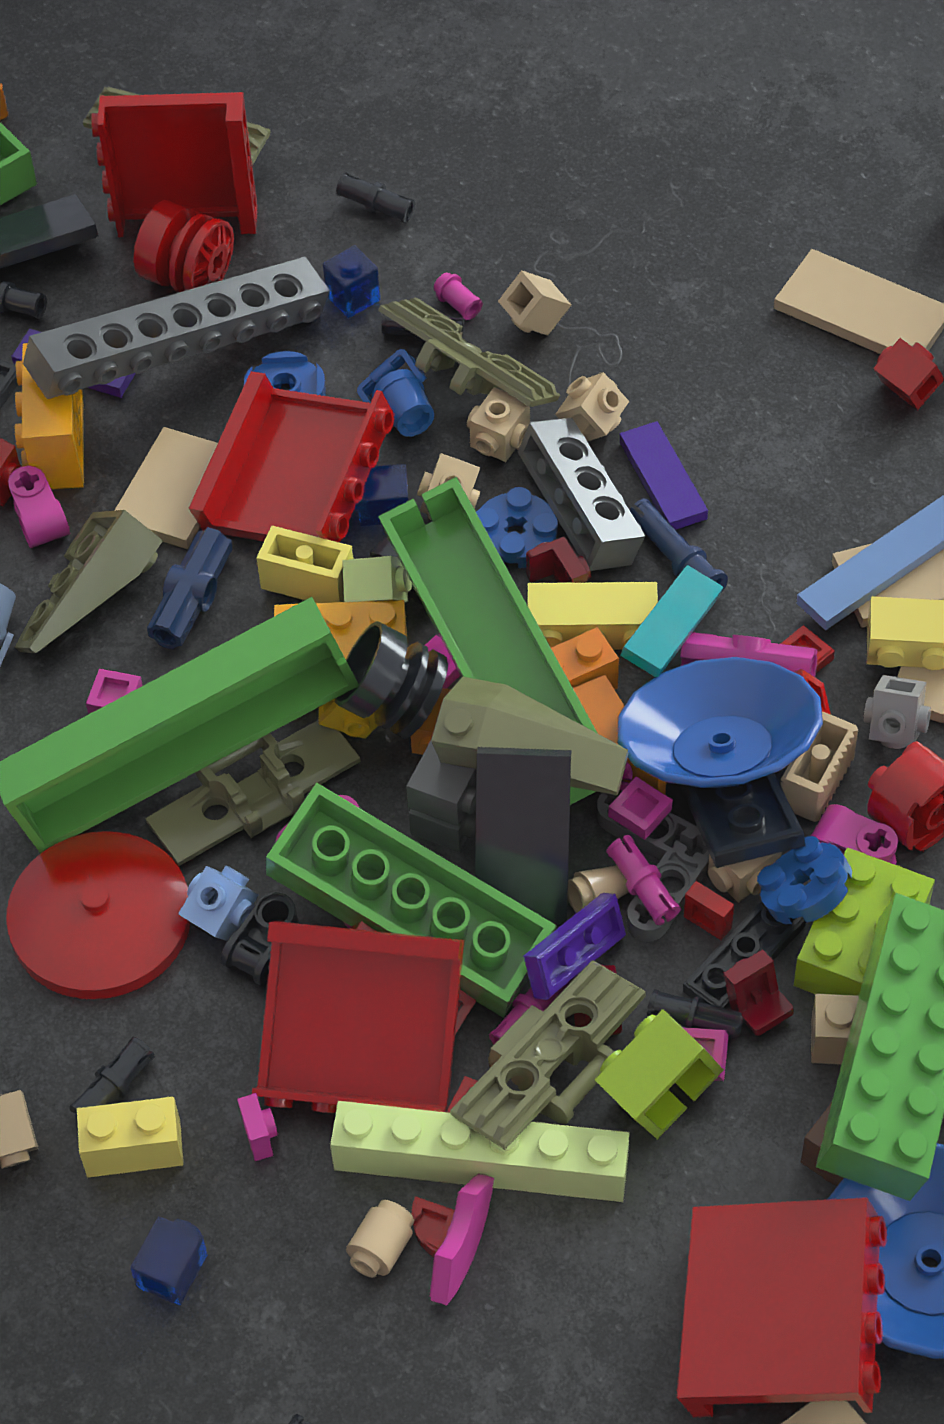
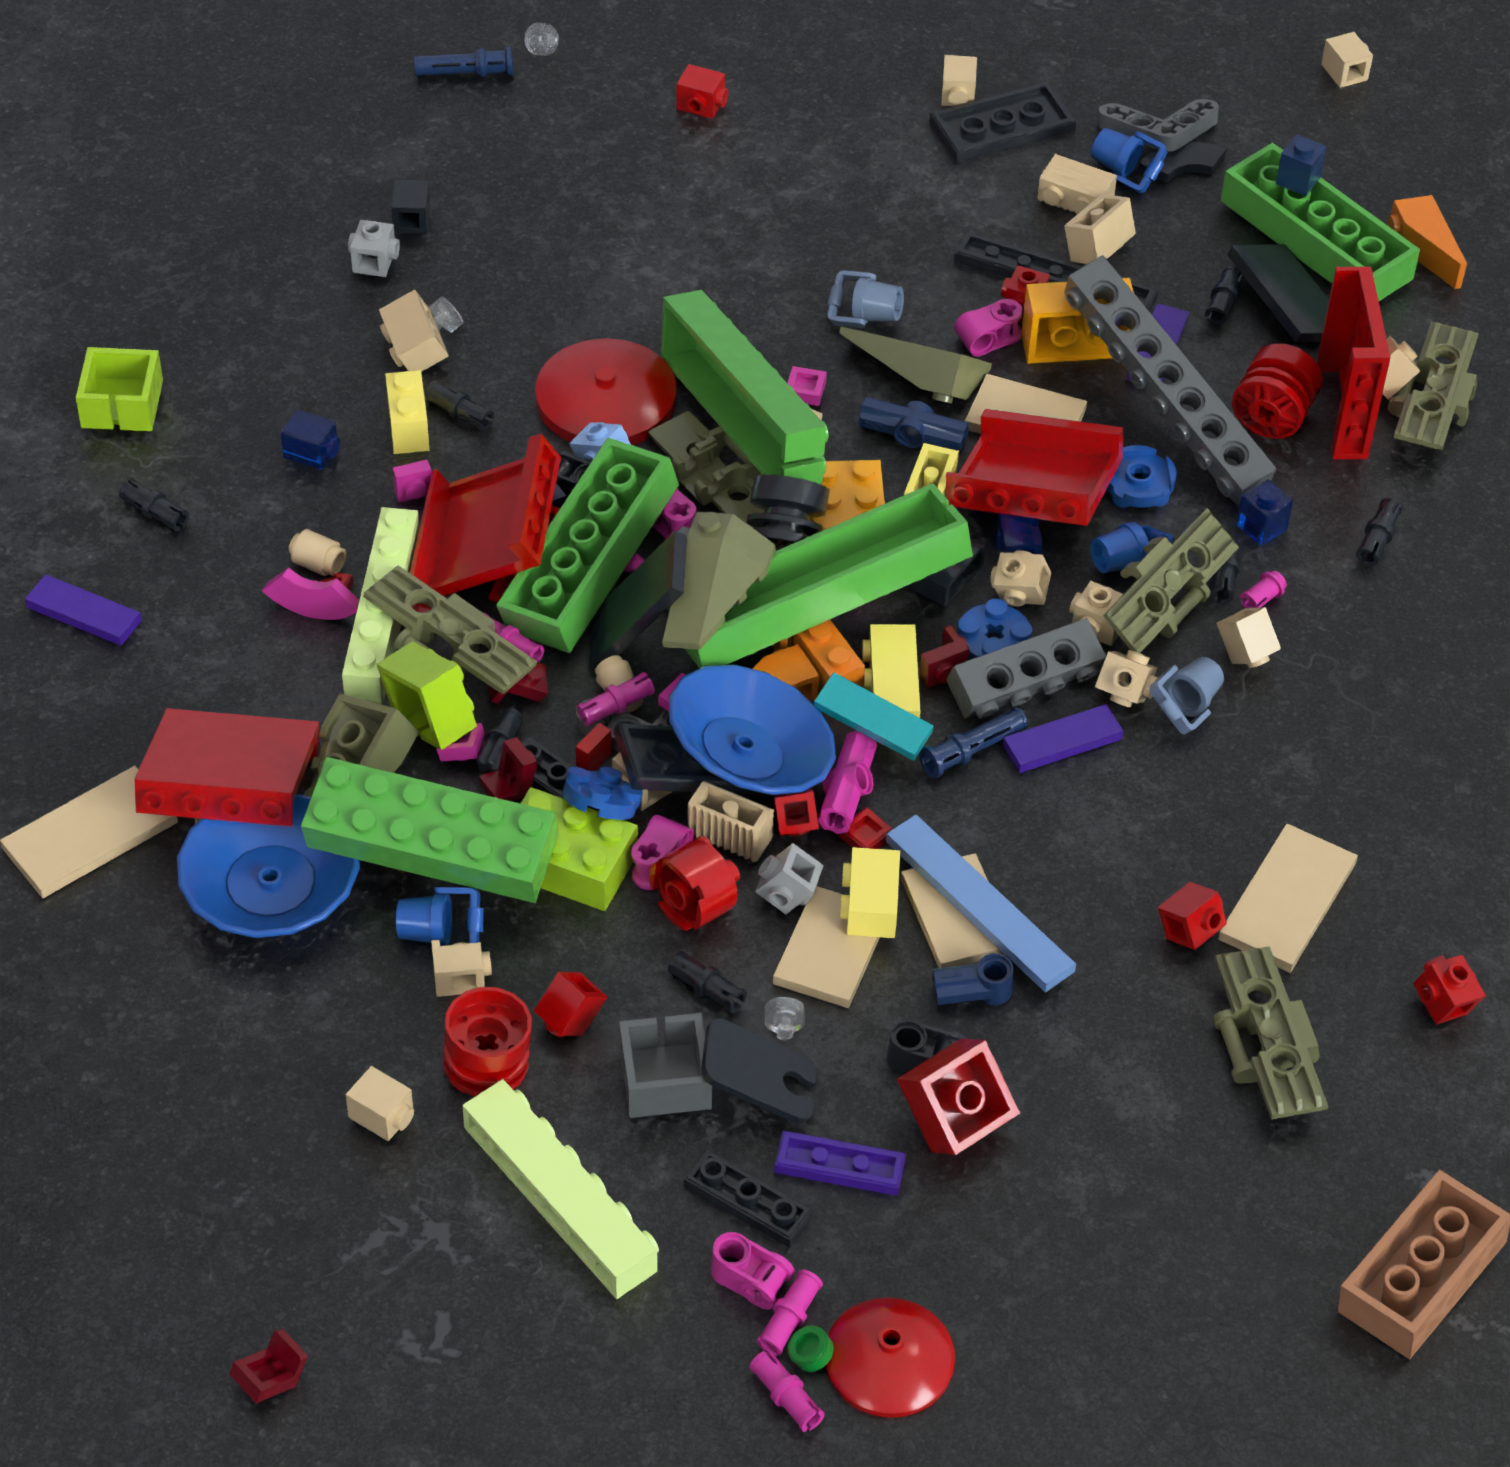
camera: 85 degrees right, 5 degrees down
dark purple tile [523,893,626,1000] -> none
none -> olive wedge [304,693,419,797]
none -> sand blue piece [1149,657,1224,734]

